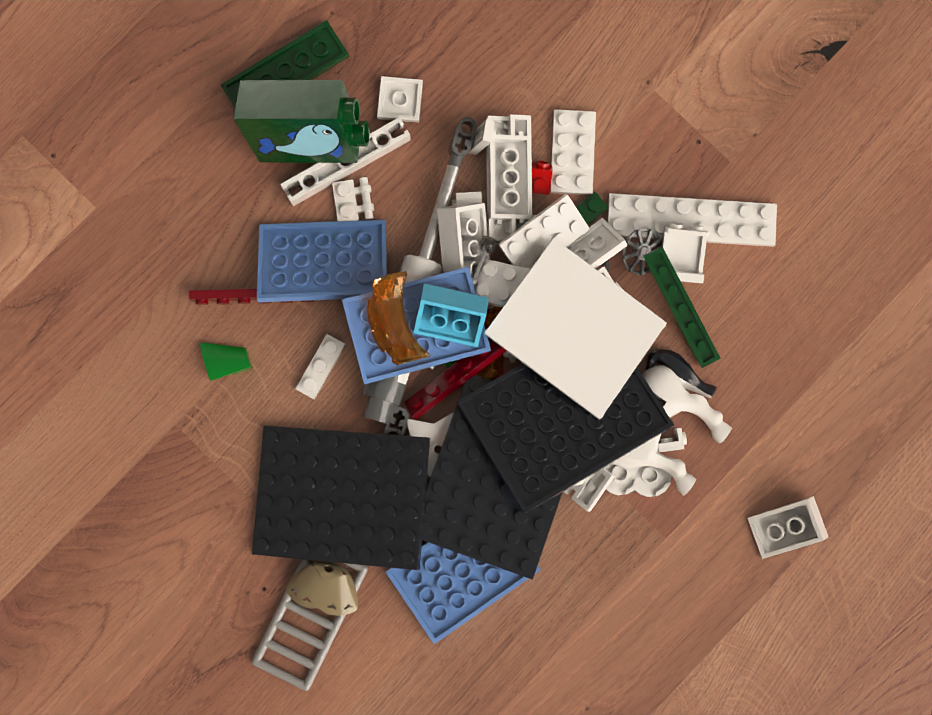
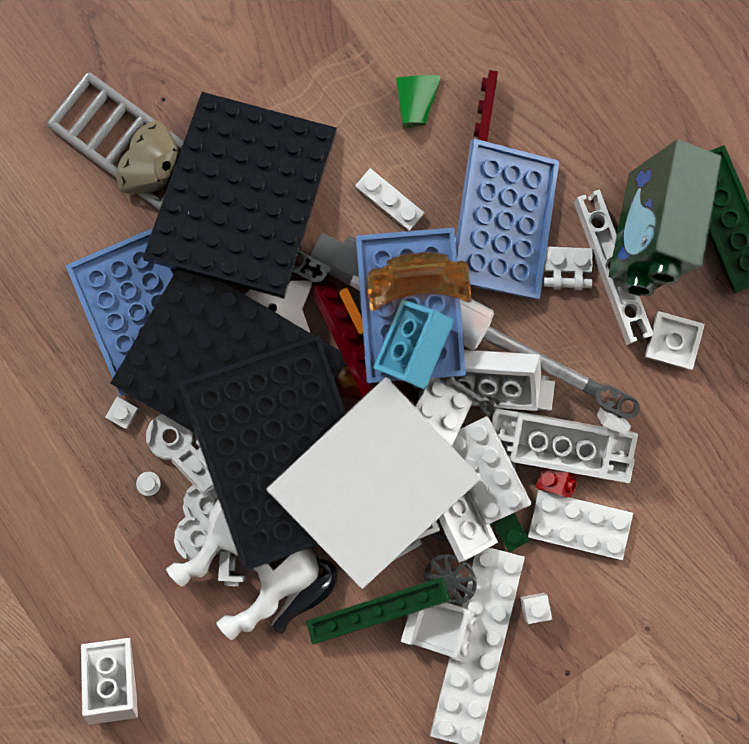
camera: 105 degrees right, 0 degrees up
none -> white plate [105,397,139,429]
none -> white plate [136,472,161,496]
none -> white tile [146,414,194,460]
none -> orange tile [339,288,364,337]
none -> white brick [520,593,552,624]

